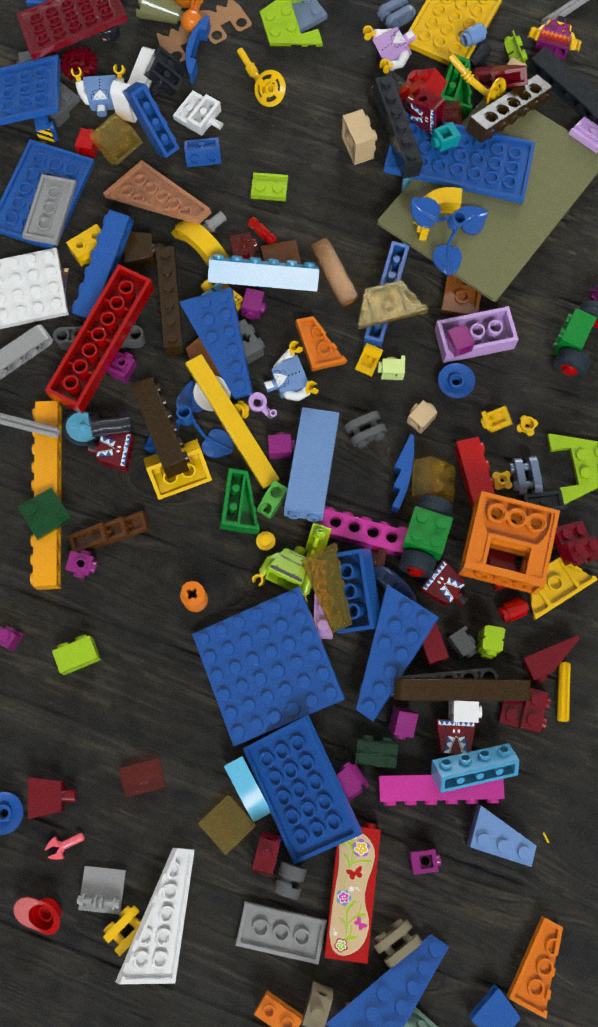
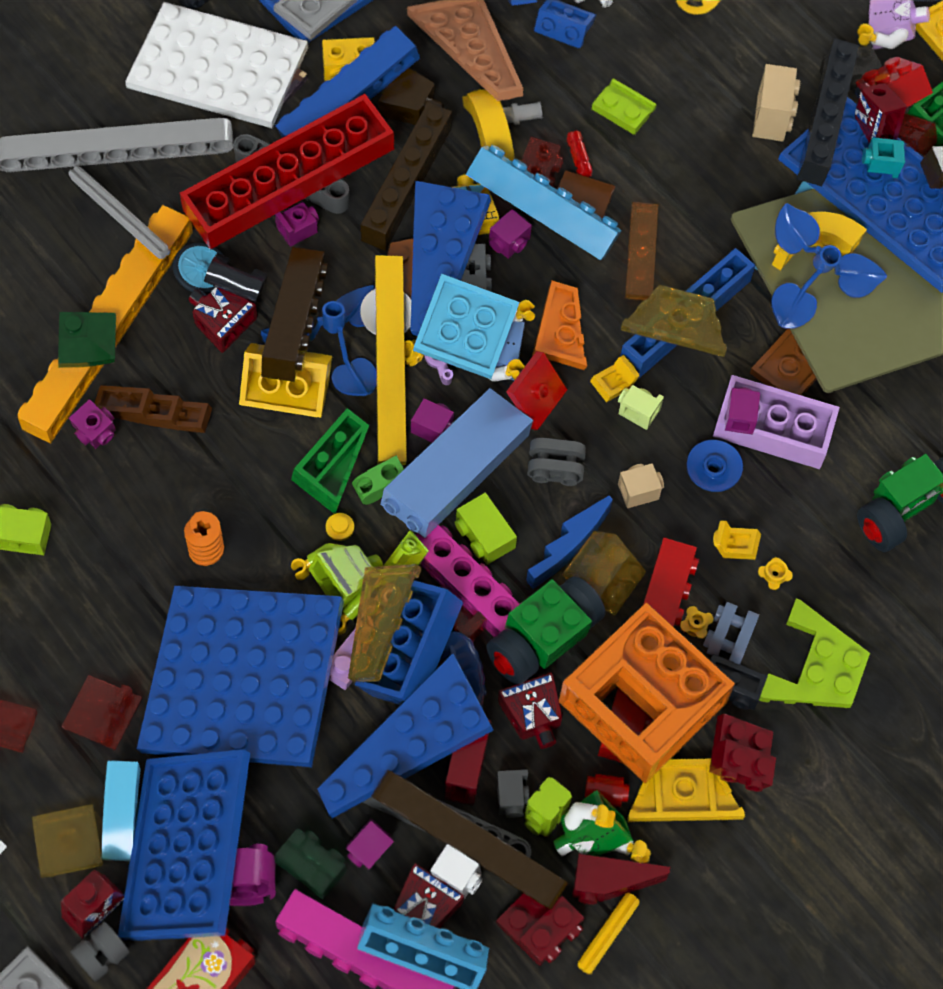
camera: 25 degrees right, 10 degrees down
none -> clear red hinge [61,675,142,750]
none -> medium azure plate [413,274,519,379]
none -> lime brick [455,492,517,565]
none -> red plate [506,351,567,430]
none -> torso [554,790,651,864]

